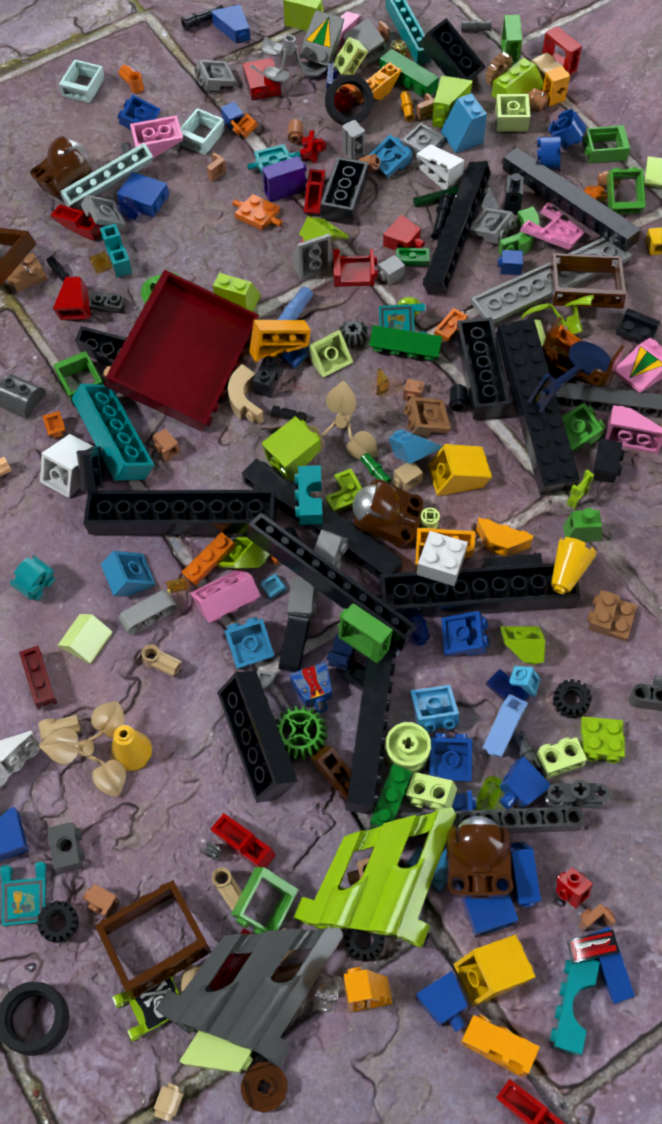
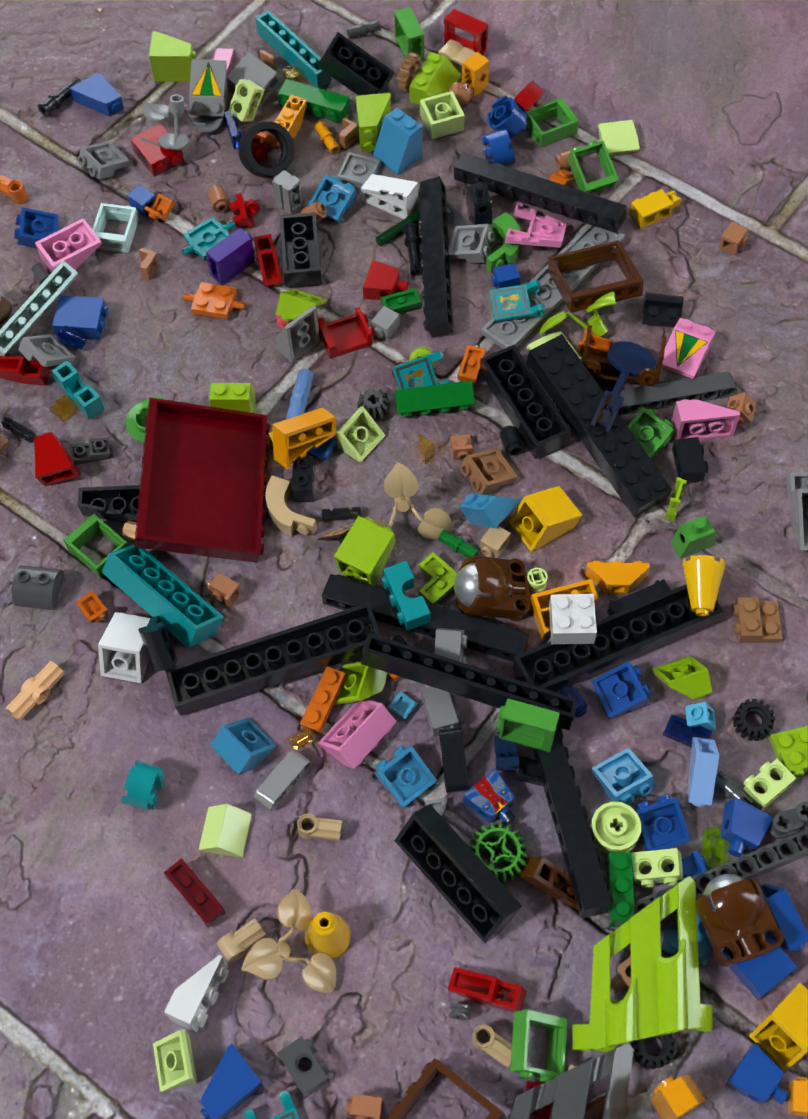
camera: 20 degrees left, 0 degrees up
none -> teal flag [489,280,545,322]
none -> red slope [514,81,546,111]

